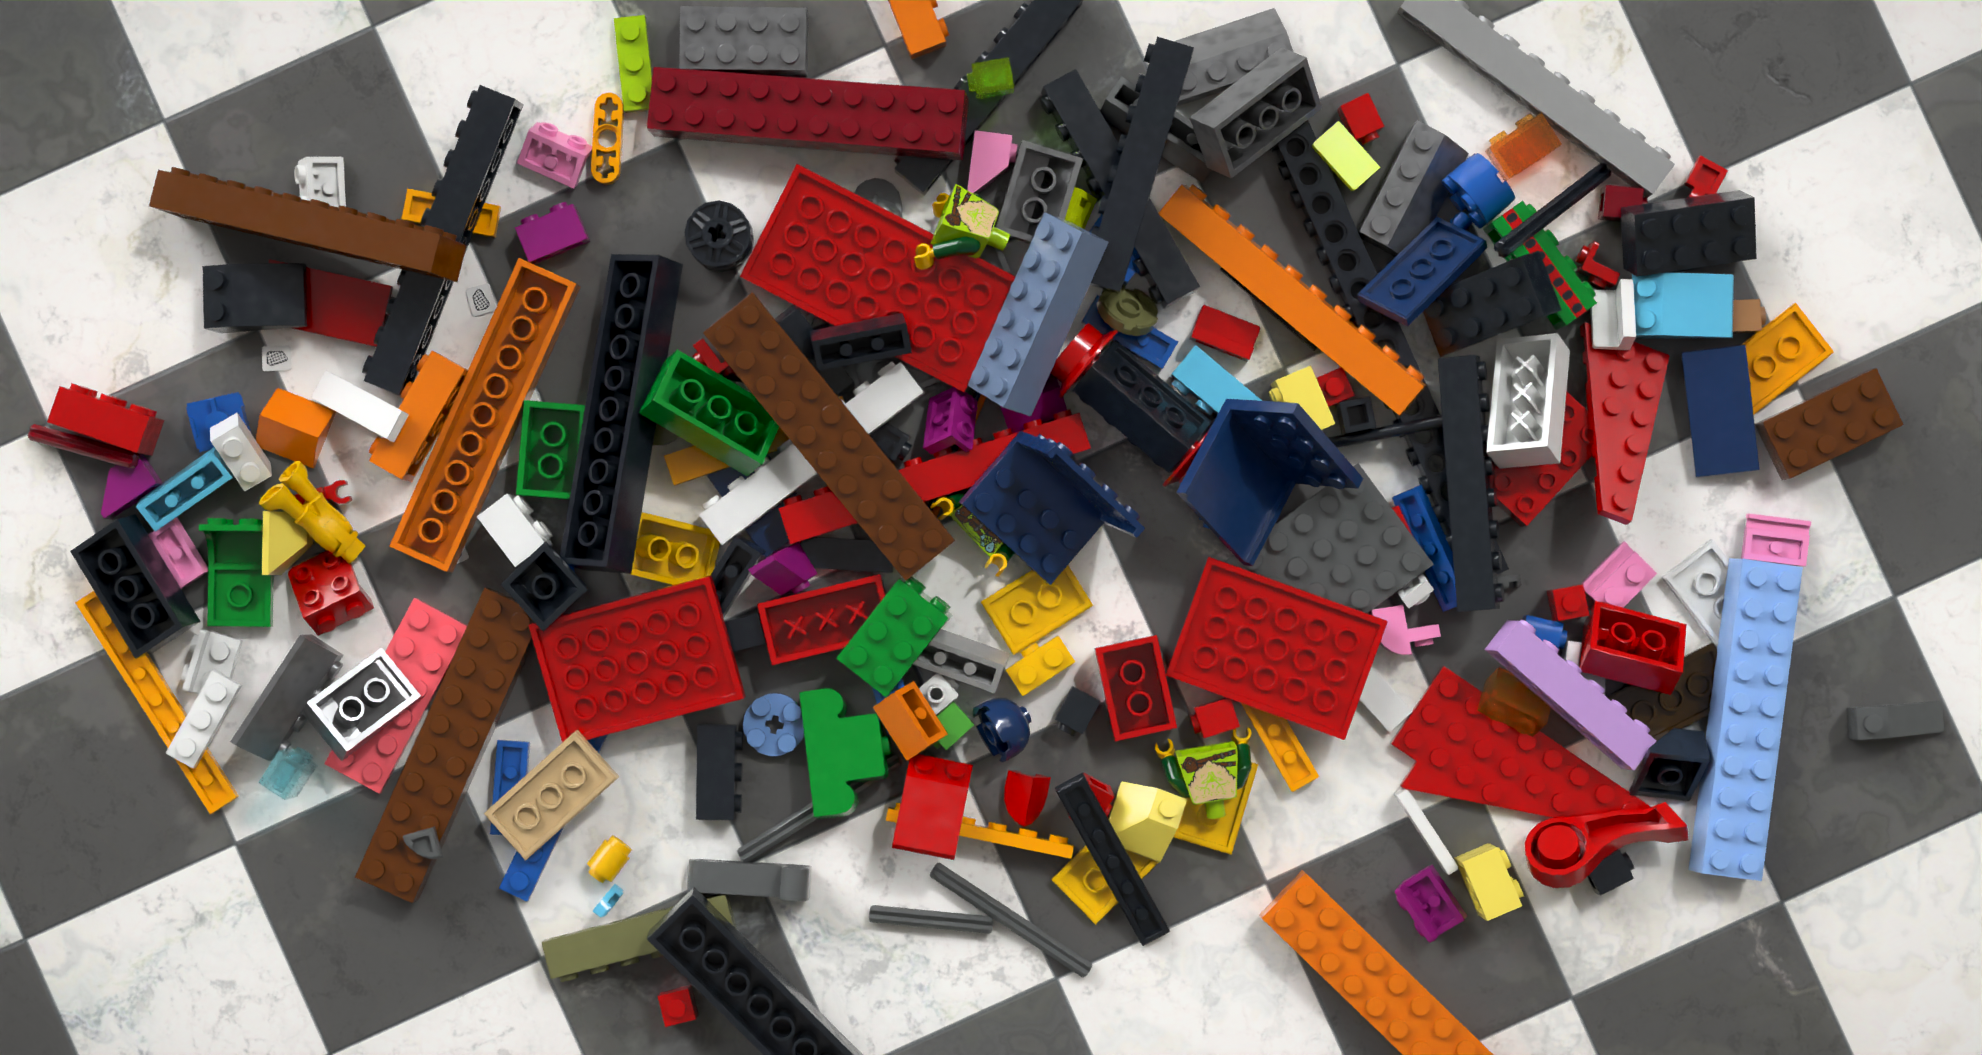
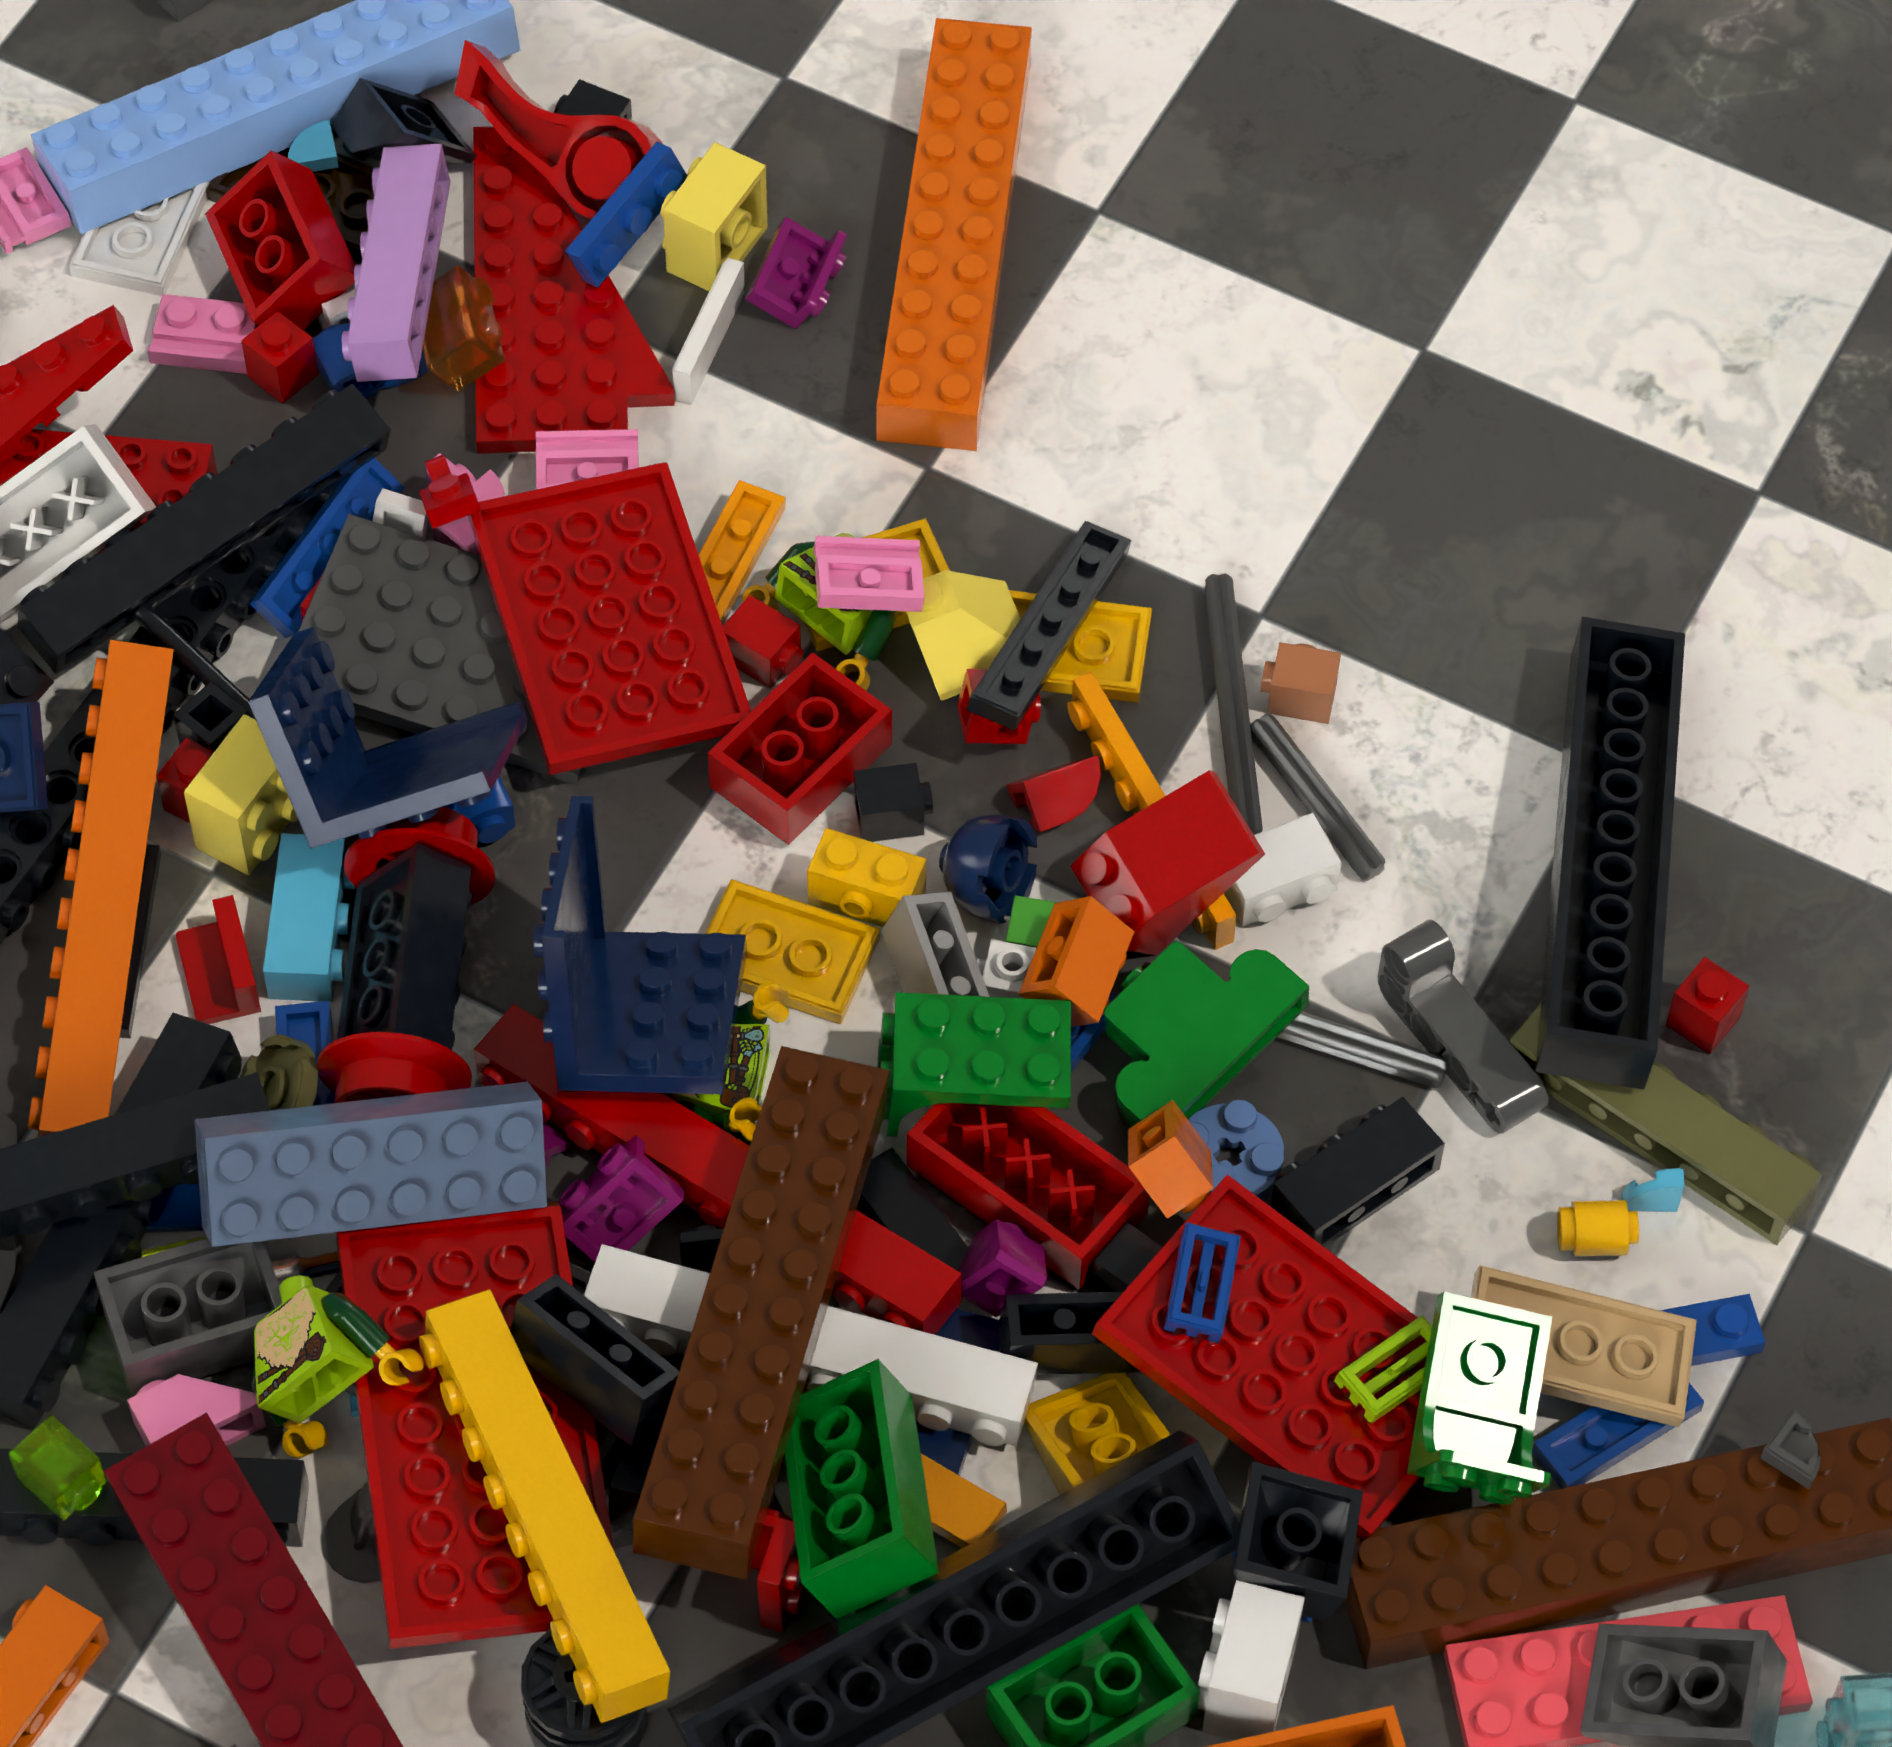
camera: 130 degrees left, 30 degrees down
none -> medium azure tile [288,120,339,172]
none -> red plate [419,454,481,529]
none -> yellow brick [419,1289,671,1723]
none -> bright pink plate [536,429,639,490]
none -> blue plate [565,142,687,288]
none -> bright pink plate [813,536,925,612]
none -> orange brick [1128,1100,1213,1219]
none -> blue tile [1163,1222,1241,1343]
none -> white brick [1224,813,1342,927]
none -> nougat brick [1260,642,1341,724]
none -> lime tile [1334,1315,1432,1424]
none -> bracket [1407,1291,1553,1505]

